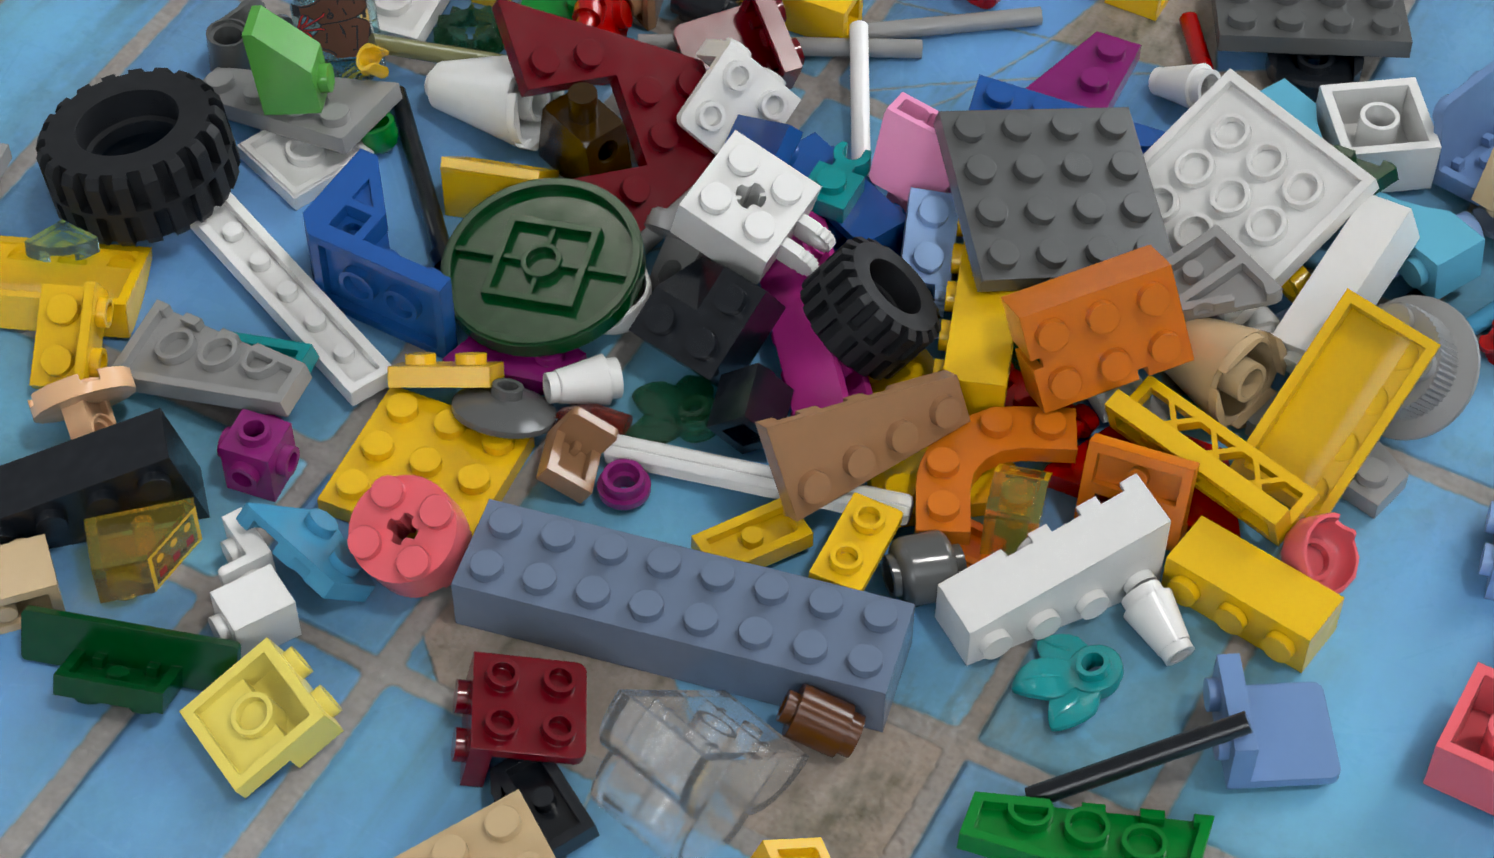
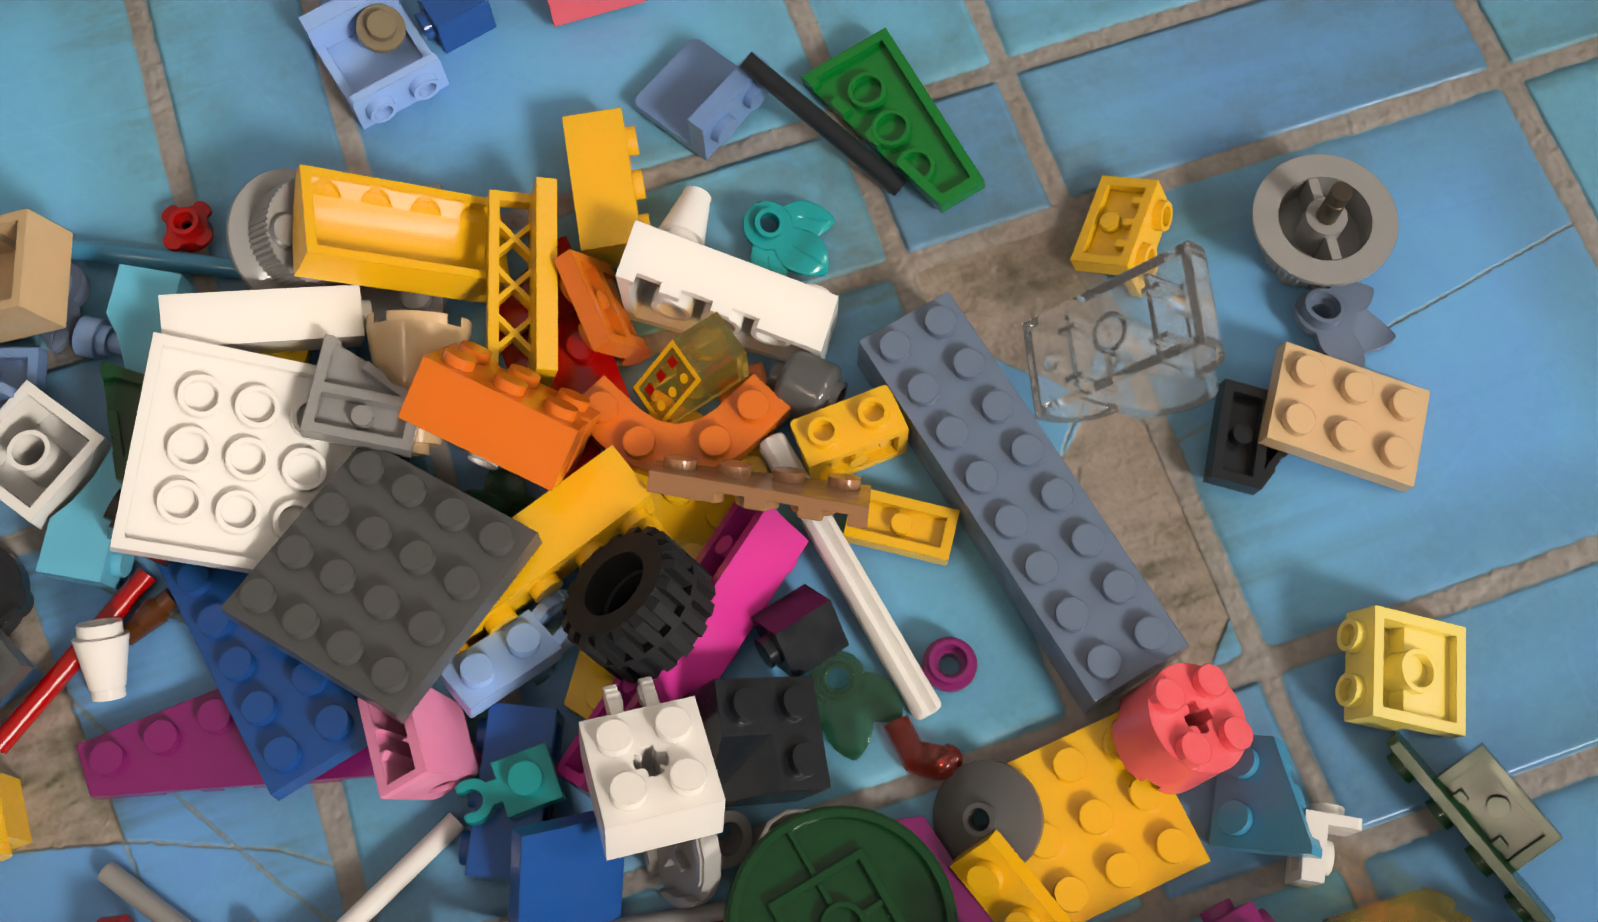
camera: 135 degrees left, 20 degrees up
white brick [208,564,302,658] -> none
dark red bracket [451,651,587,788] -> none
medium nougat bracket [536,406,618,504] -> none
white cone [543,354,624,405] -> none
reddish brown brick [776,683,866,758] -> none
coral hair [1280,512,1360,594] -> none

